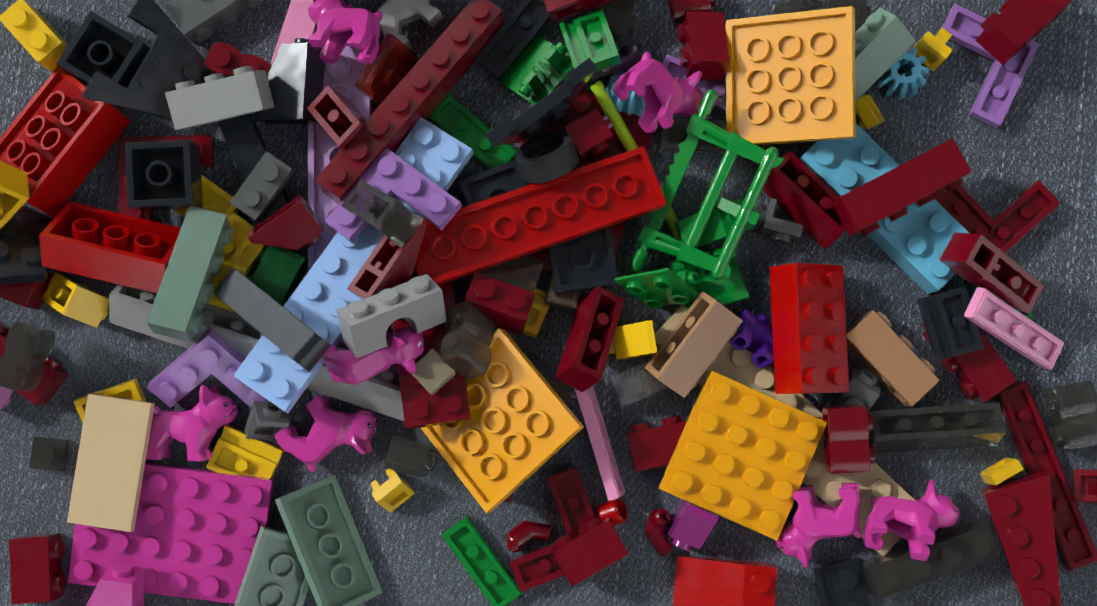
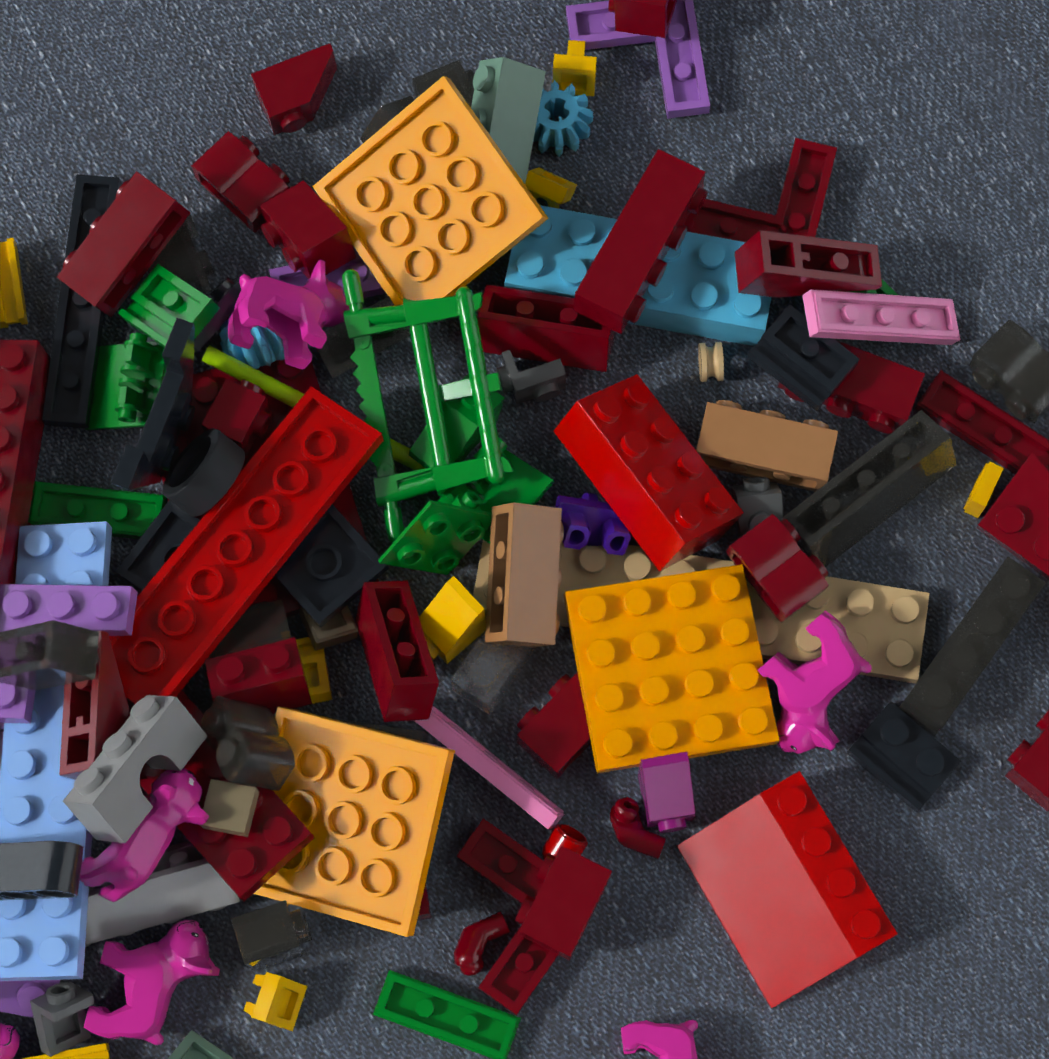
camera: 35 degrees left, 10 degrees down
dark pink animal [864,479,960,561] -> none
none -> tan bush [698,342,724,382]

